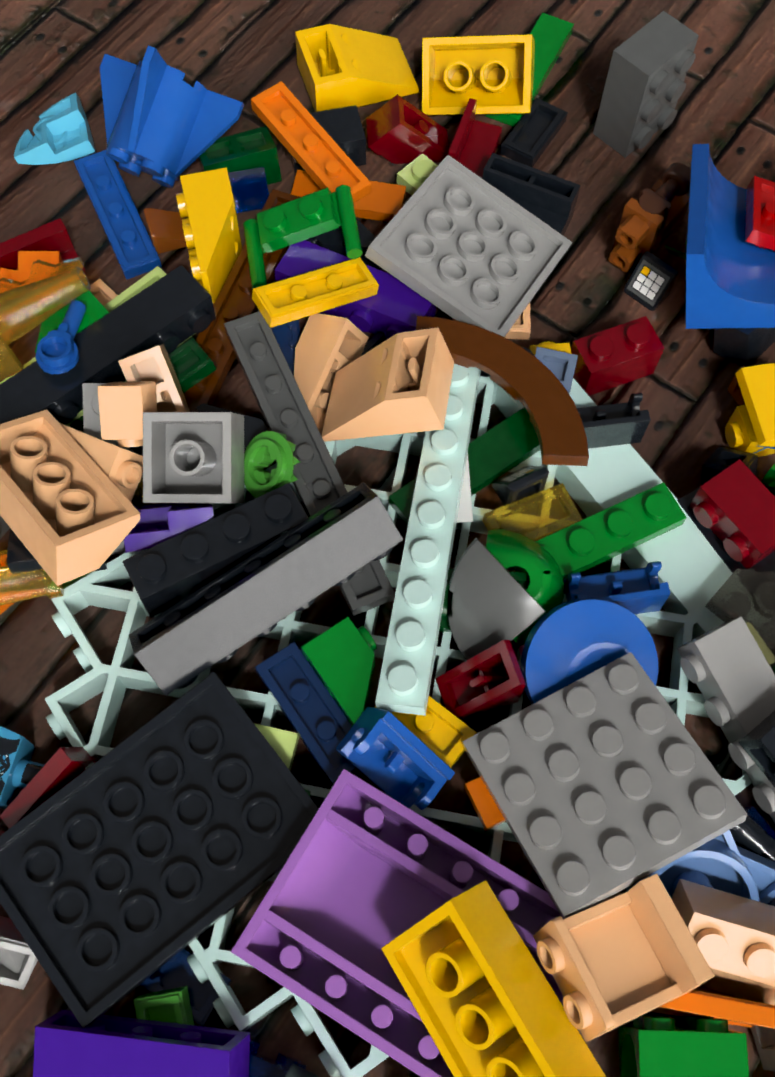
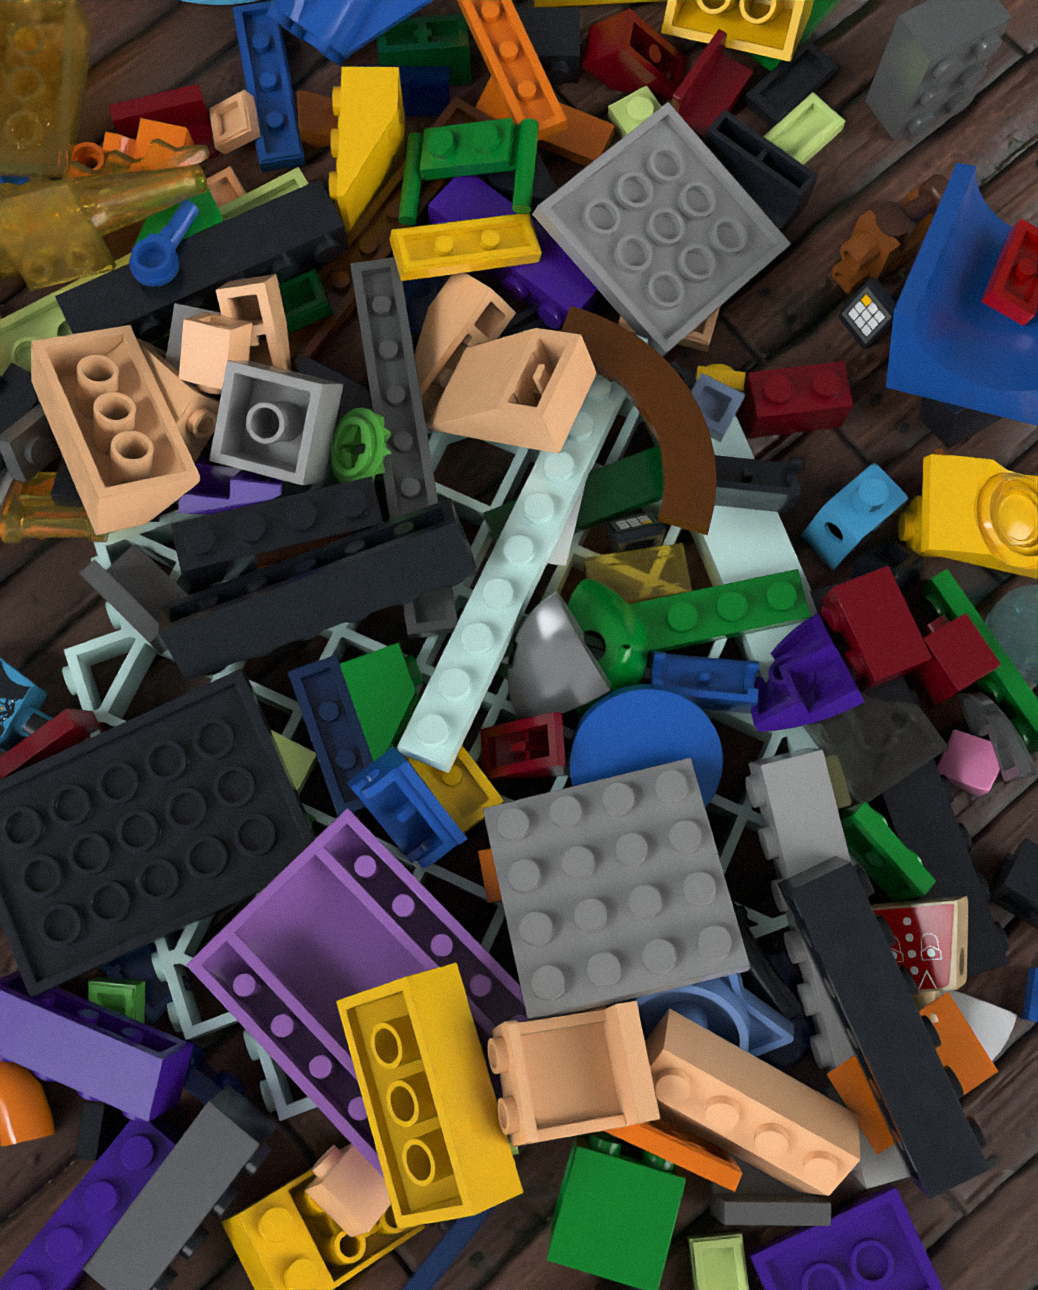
camera: 15 degrees right, 10 degrees up
none -> dark grey panel [79,545,188,655]
none -> light nougat tile [208,90,261,154]
none -> dark purple brick [751,613,865,732]
none -> yellowish green tile [763,92,846,165]
none -> dark azure torso [800,463,909,571]

